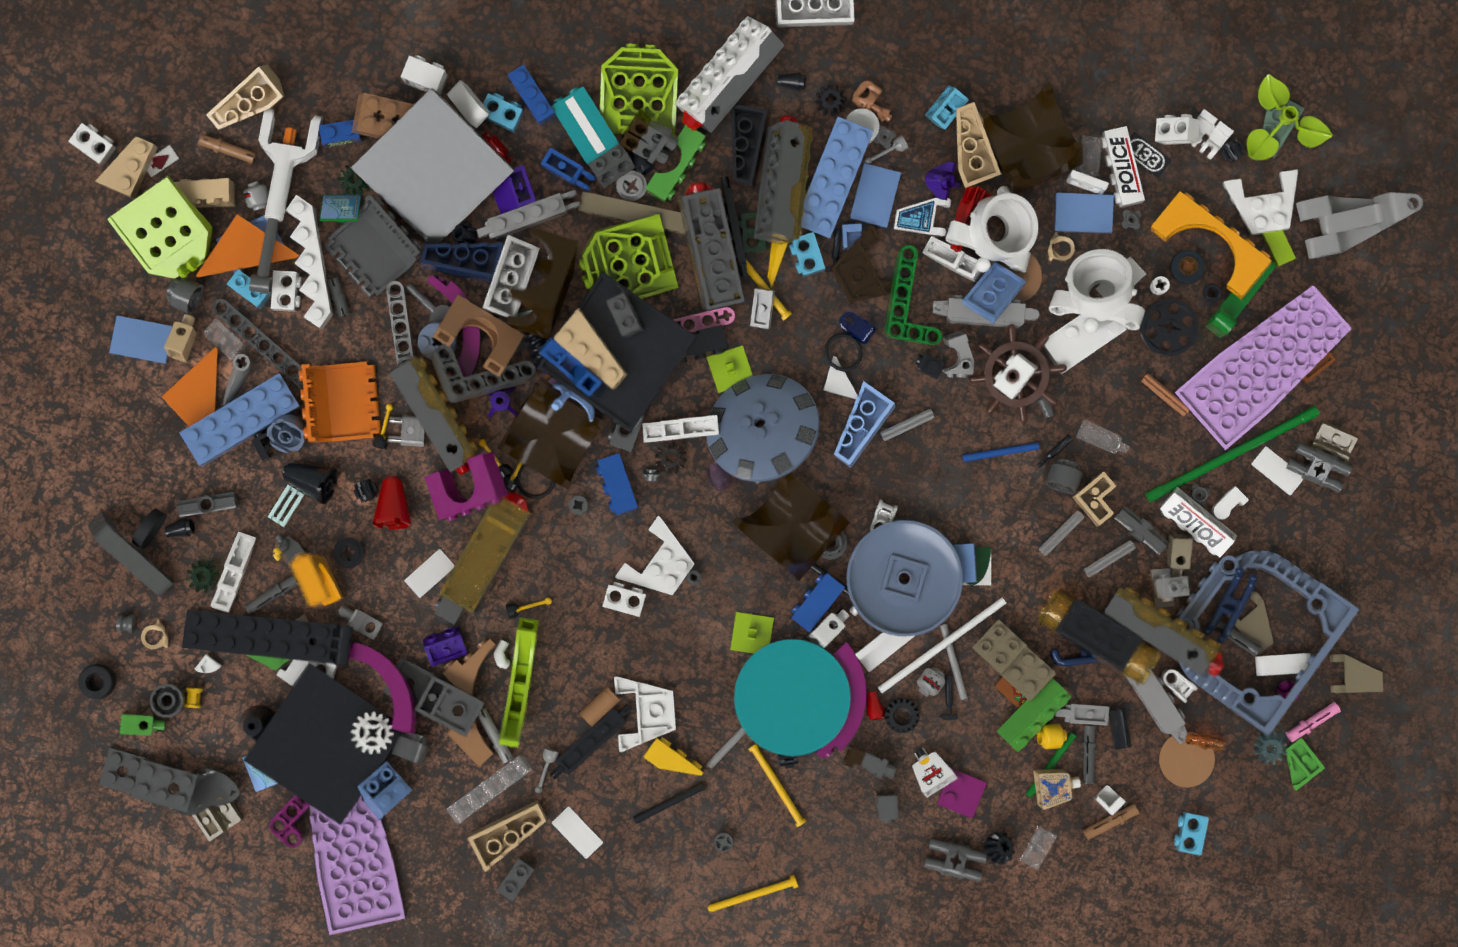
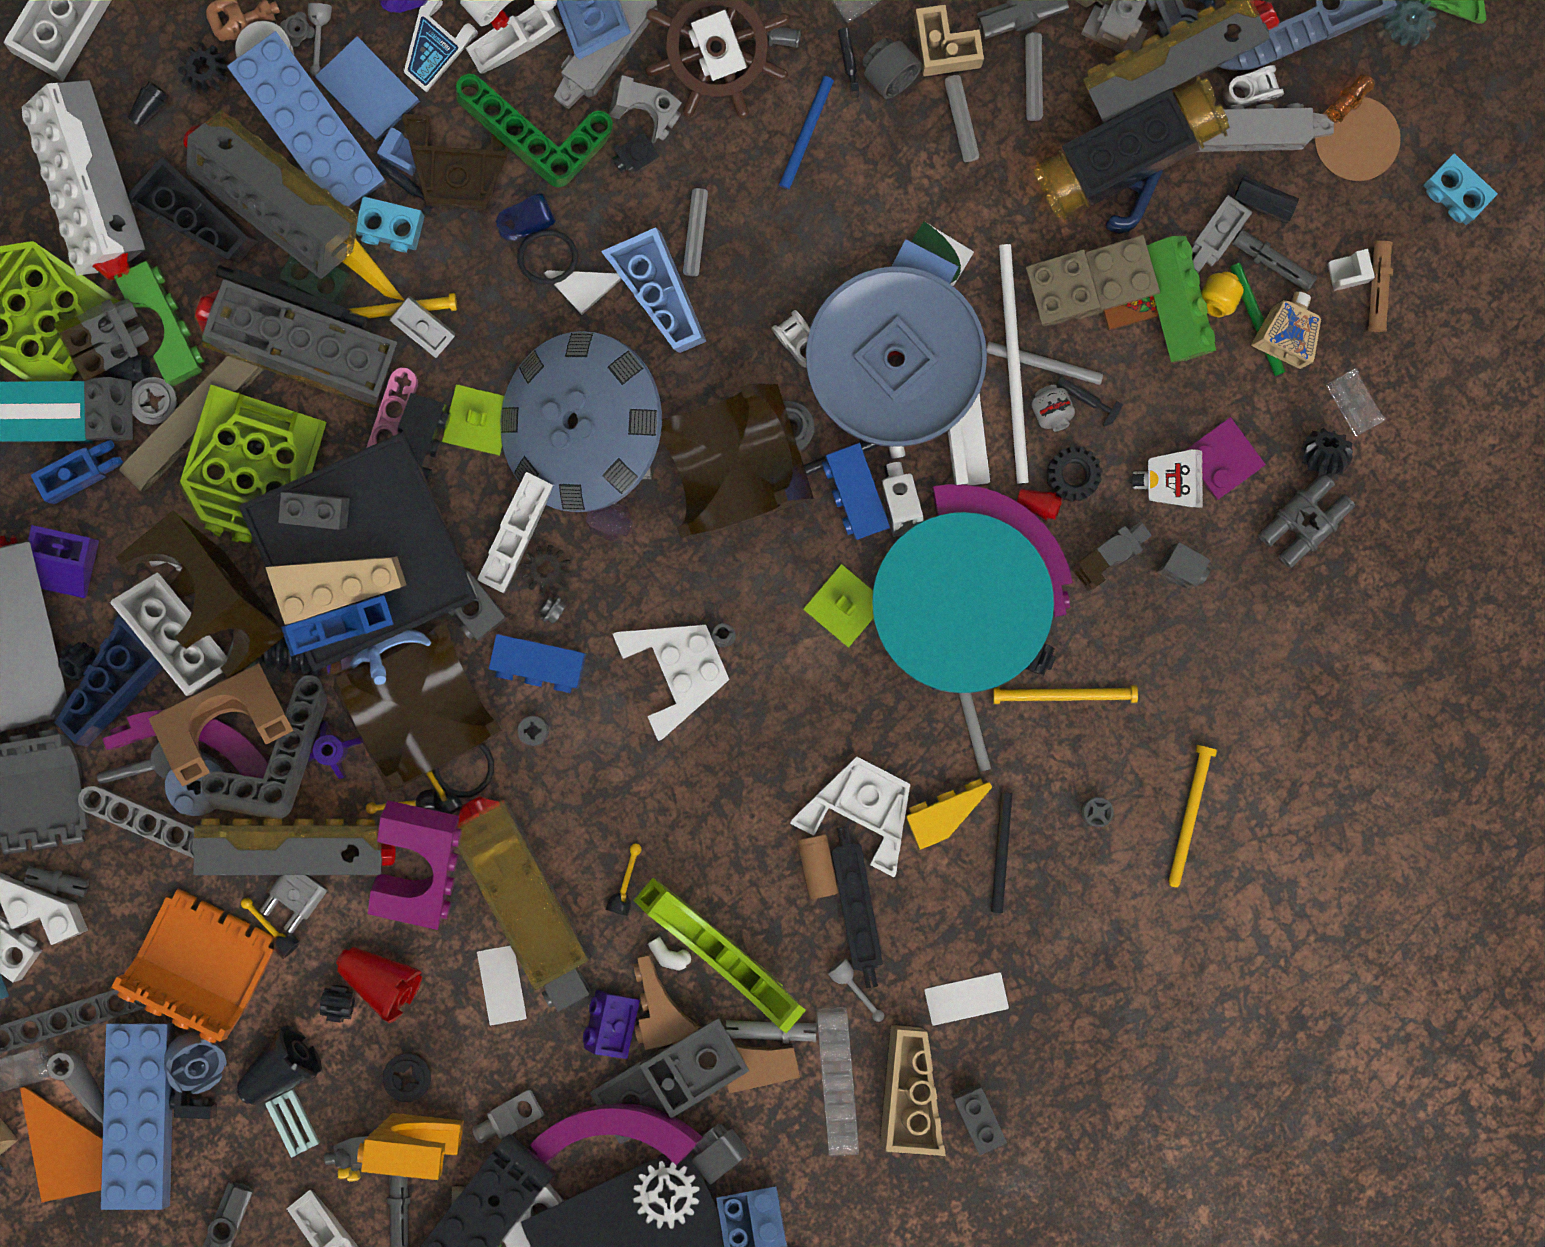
camera: 60 degrees left, 0 degrees up
light grey hinge [477,190,581,239] -> none
white brick [602,582,646,617] -> none

